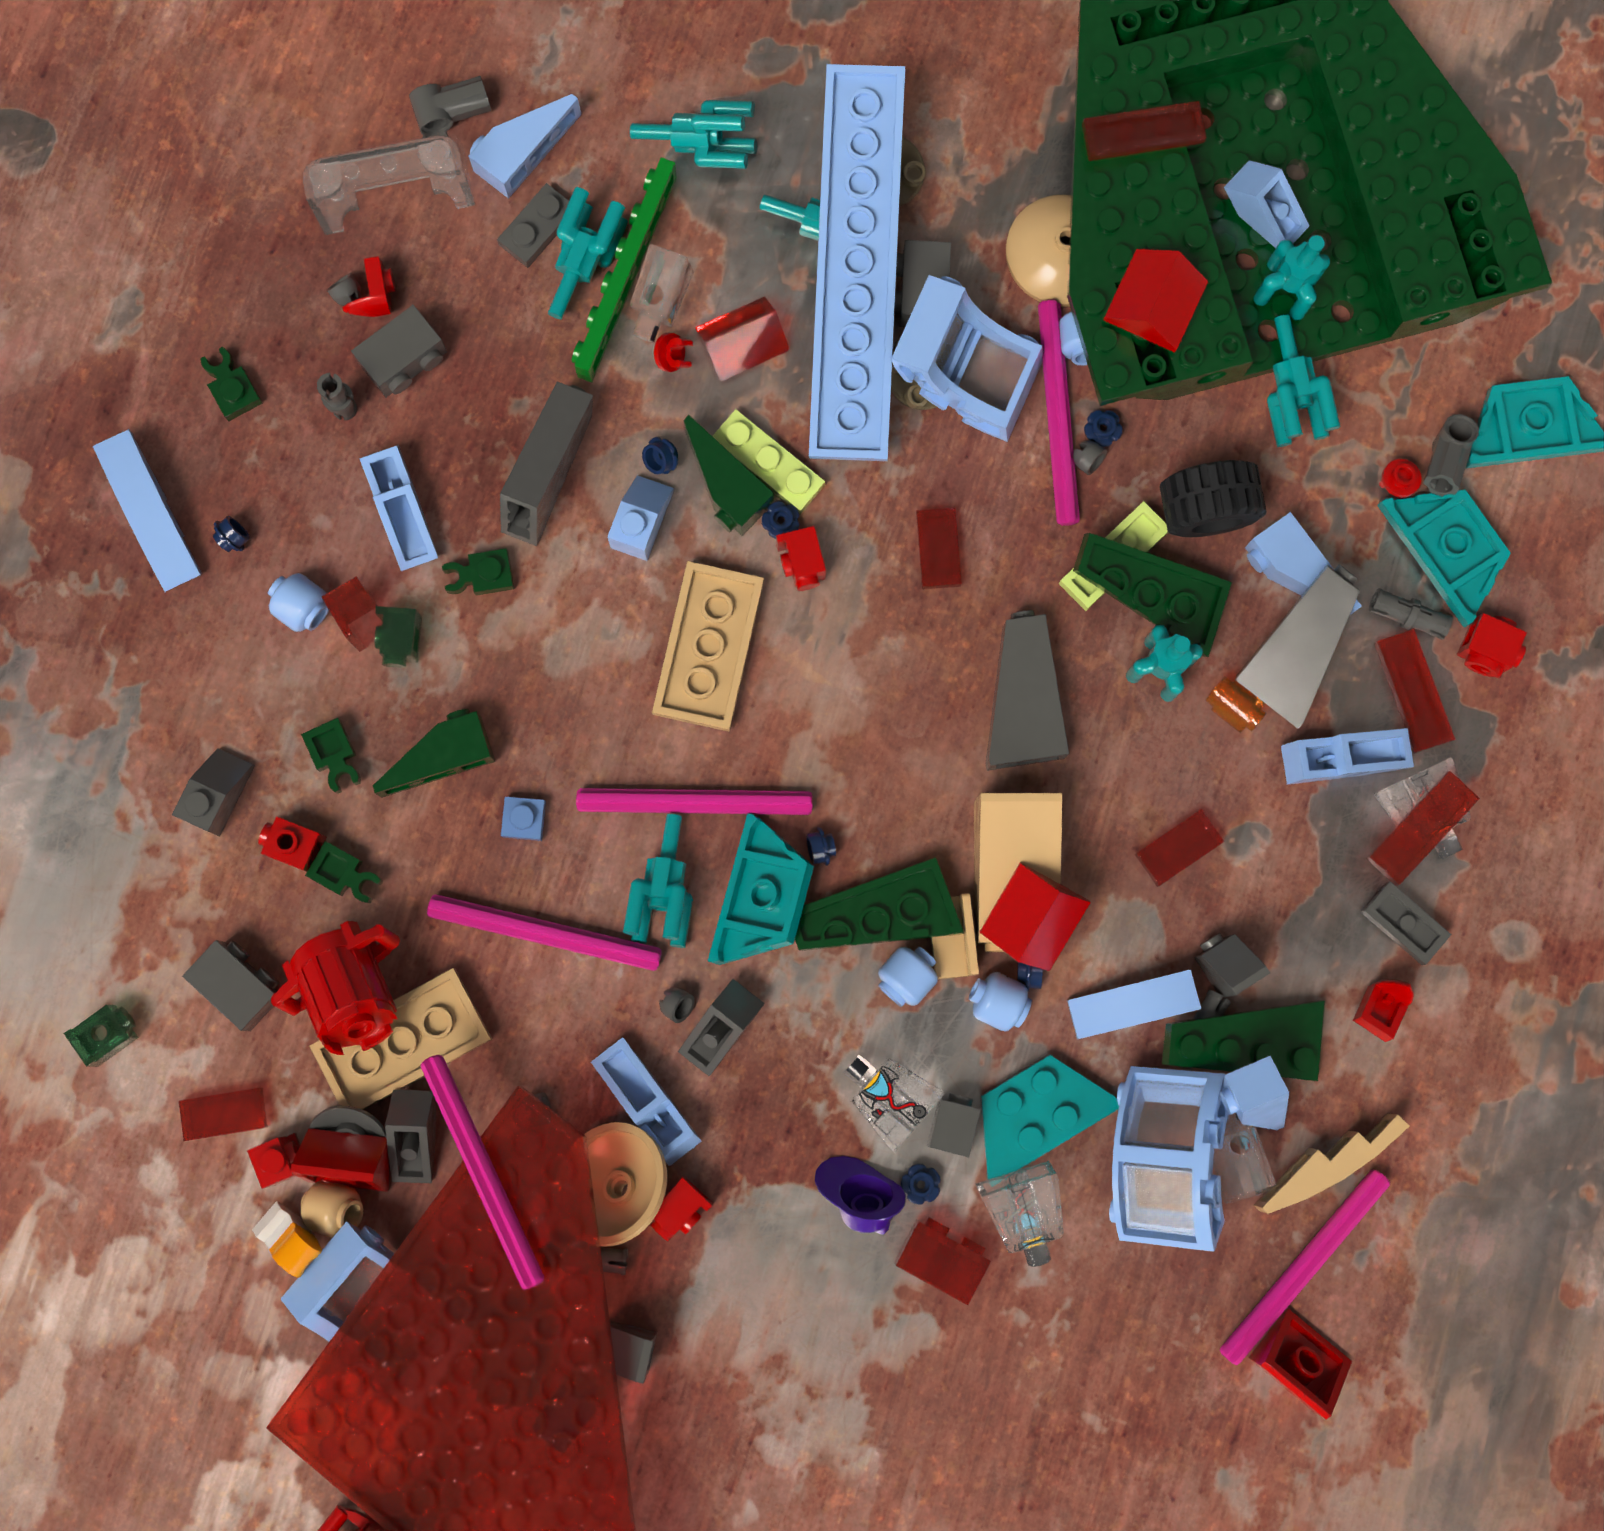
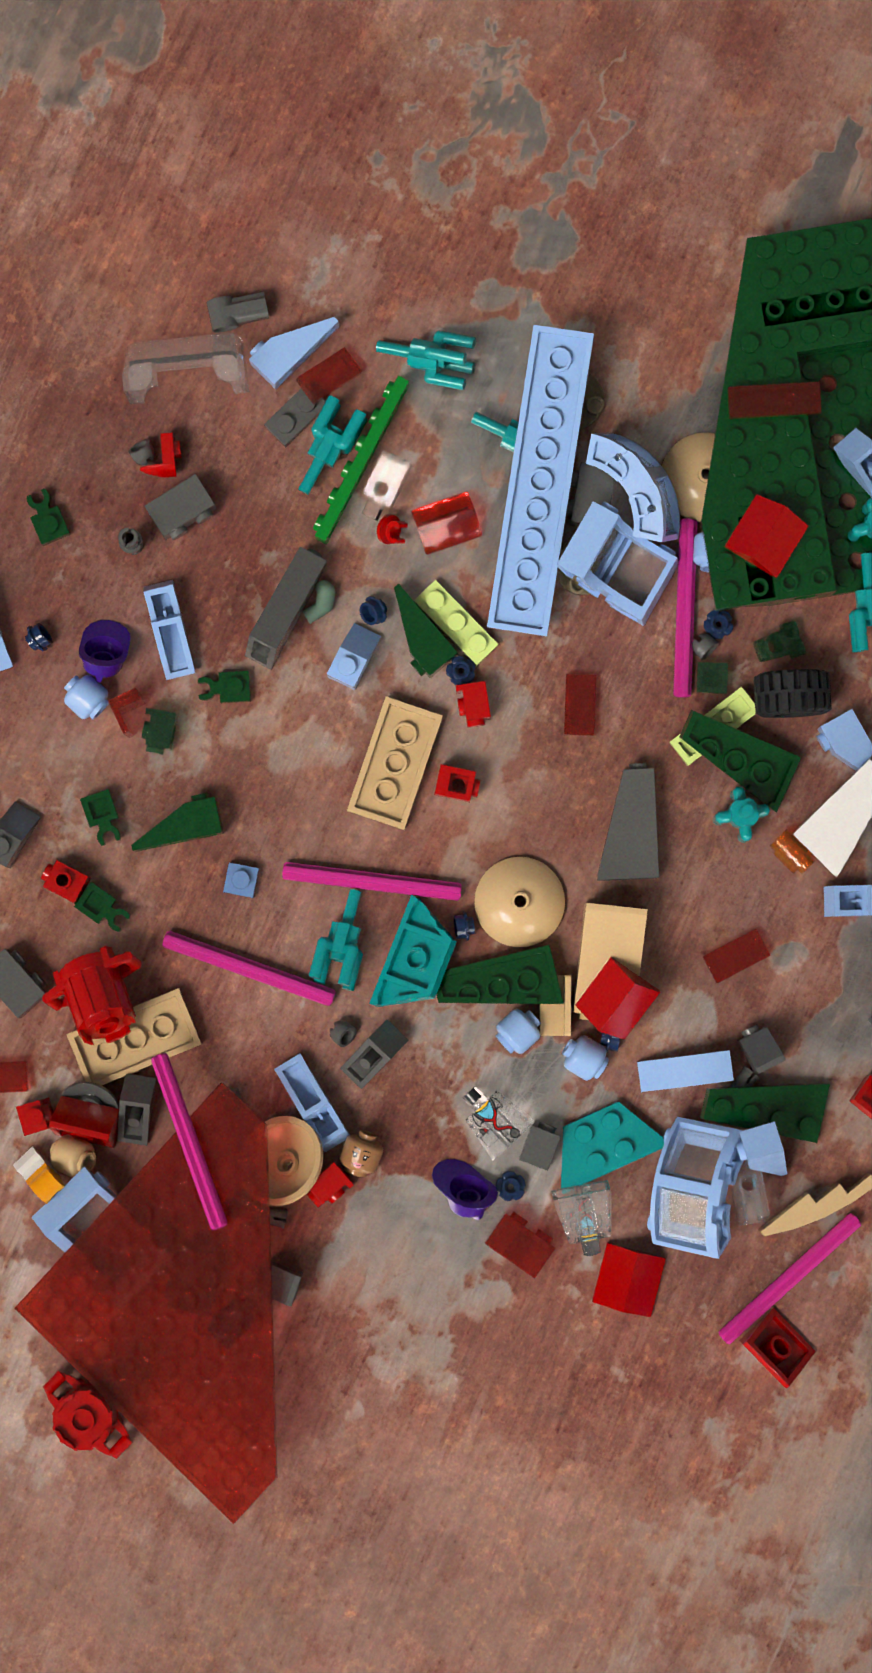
camera: 15 degrees right, 5 degrees up
none -> dark purple piece [79,620,130,683]
none -> clear red tile [296,347,362,405]
none -> sand green arm [302,580,336,624]
none -> medium nougat head [340,1130,383,1177]
none -> red brick [434,764,481,803]
none -> tan dish [475,857,565,947]
none -> light blue window [586,432,680,542]
none -> red slope [592,1243,666,1317]
none -> clear green plate [696,662,728,694]
none -> clear green plate [753,620,806,662]

